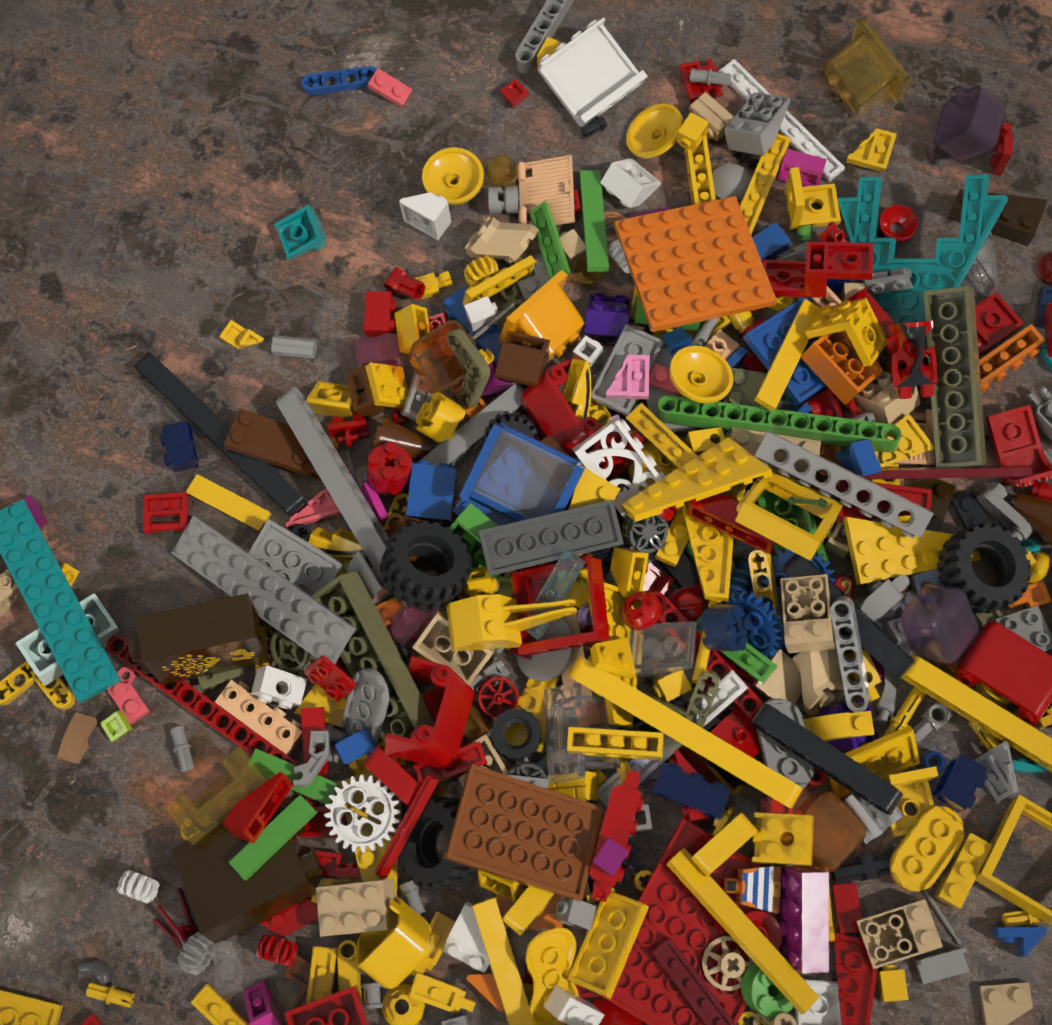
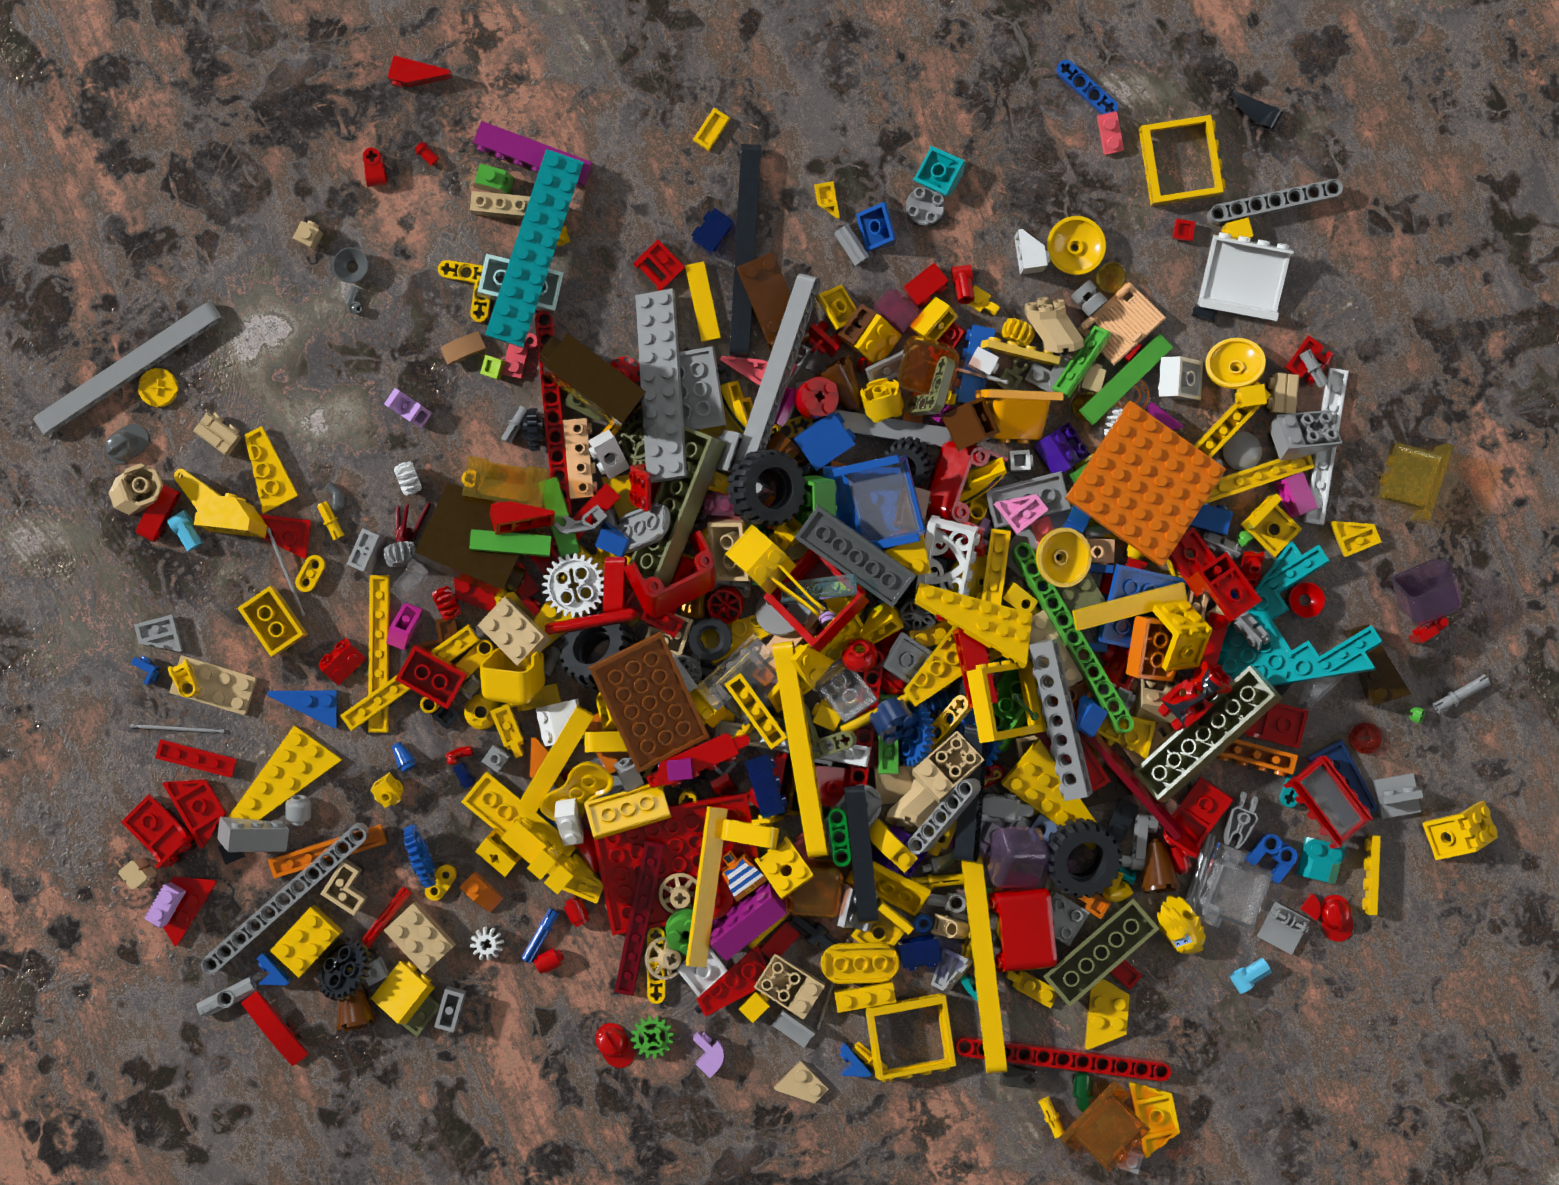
camera: 40 degrees right, 15 degrees up
none -> light grey hinge [347,528,387,574]
none -> lavender brick [384,388,432,429]
none -> black gear [523,408,545,451]
none -> yellow tile [693,108,731,152]
none -> red tile [709,773,737,797]
none -> green beam [828,806,851,867]
none -> blue slope [856,202,896,252]
none -> dark grey plate [881,632,932,684]
none -> light grey dish [906,187,945,225]
none -> tan piece [931,913,969,939]
none -> yellow window [1139,115,1226,206]

